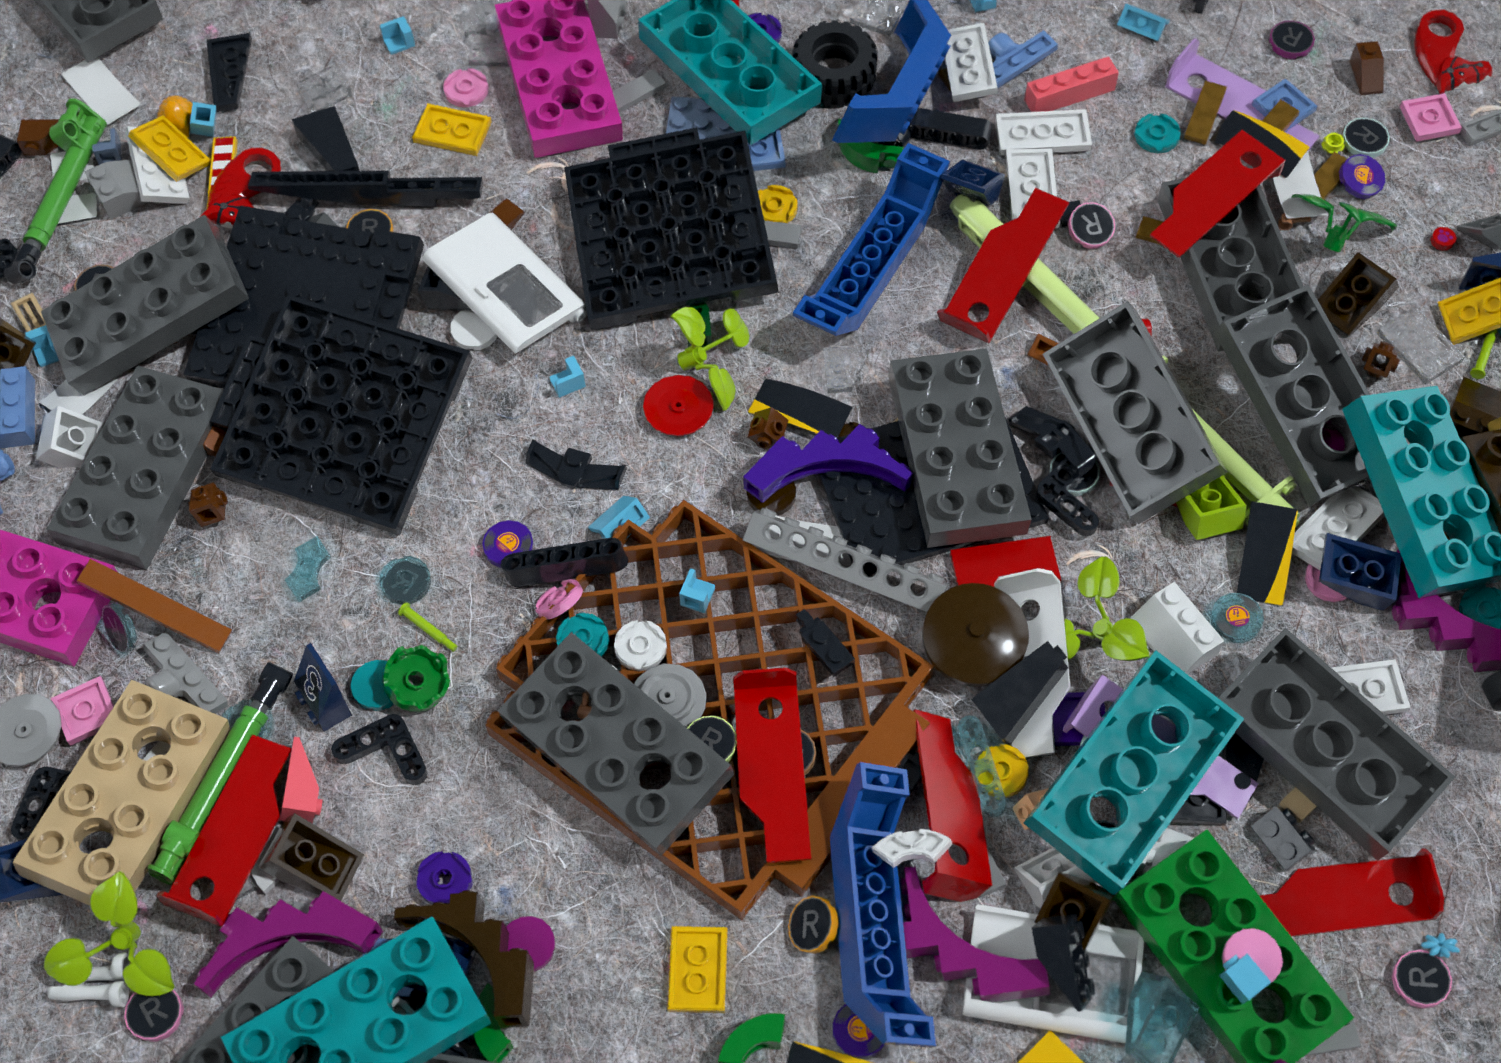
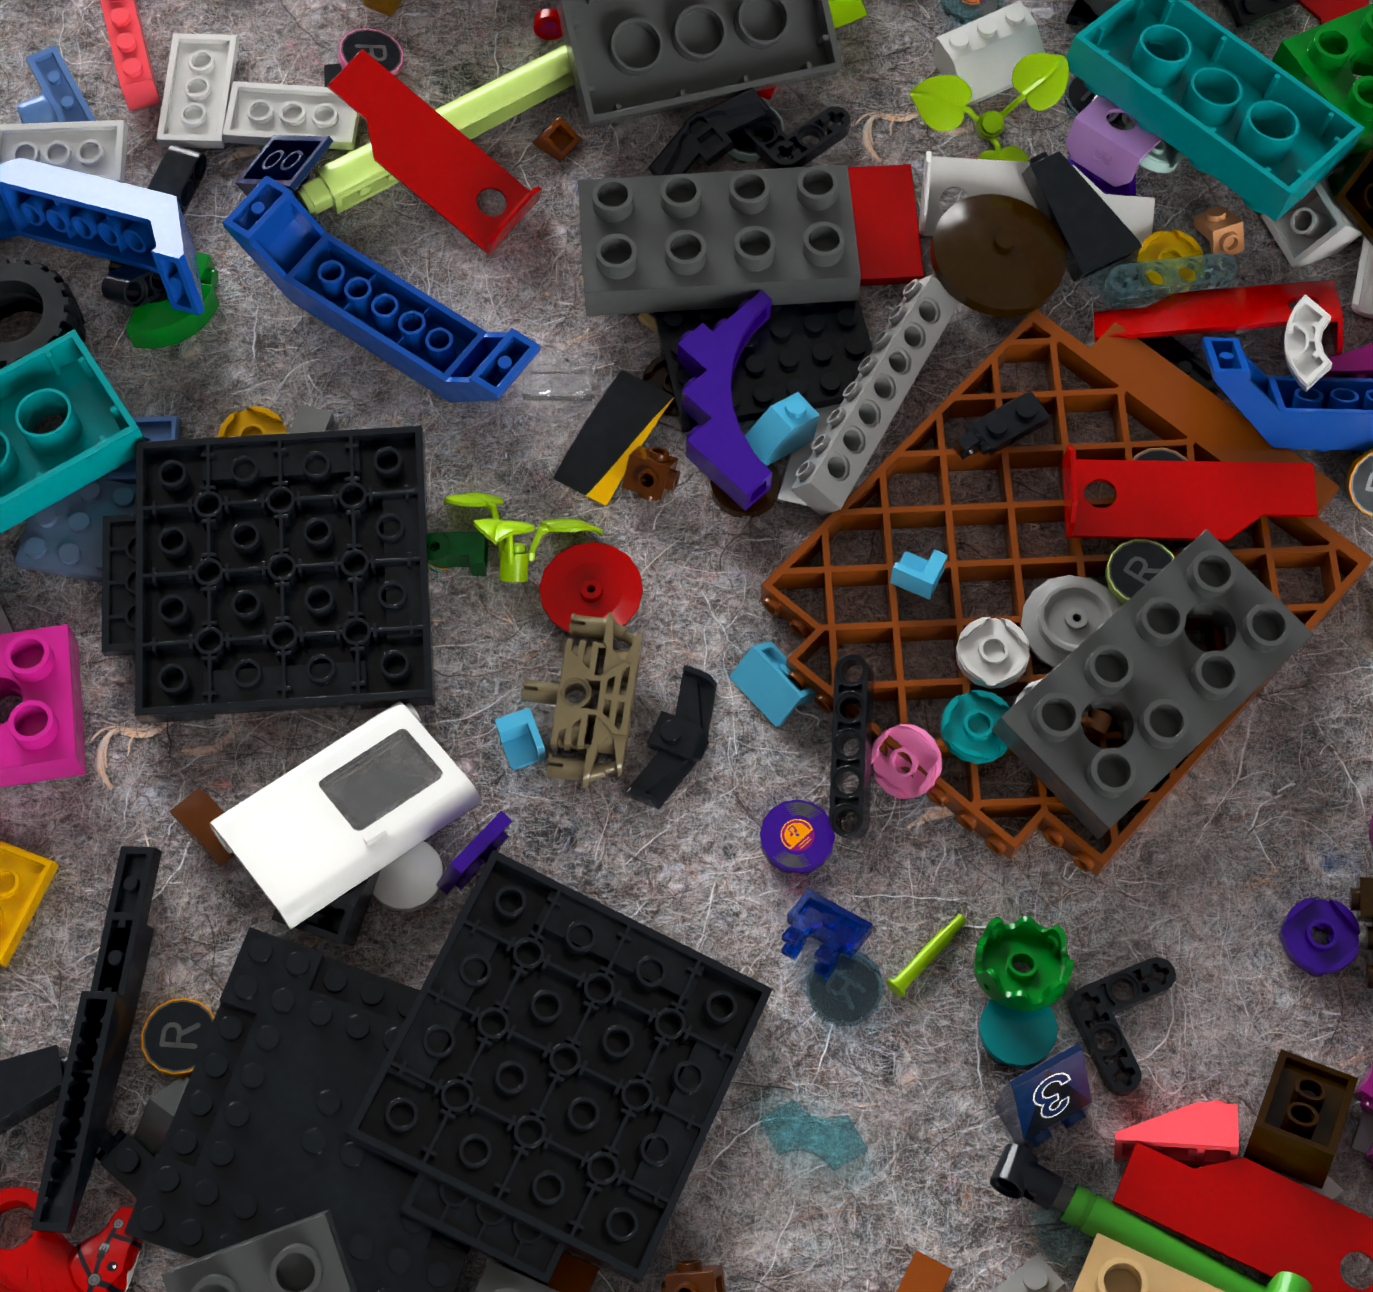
camera: 85 degrees left, 5 degrees up
none -> dark purple plate [436,811,512,895]
none -> dark tan piece [521,612,643,789]
none -> medium azure slope [744,392,819,466]
none -> clear blue plate [781,889,873,979]

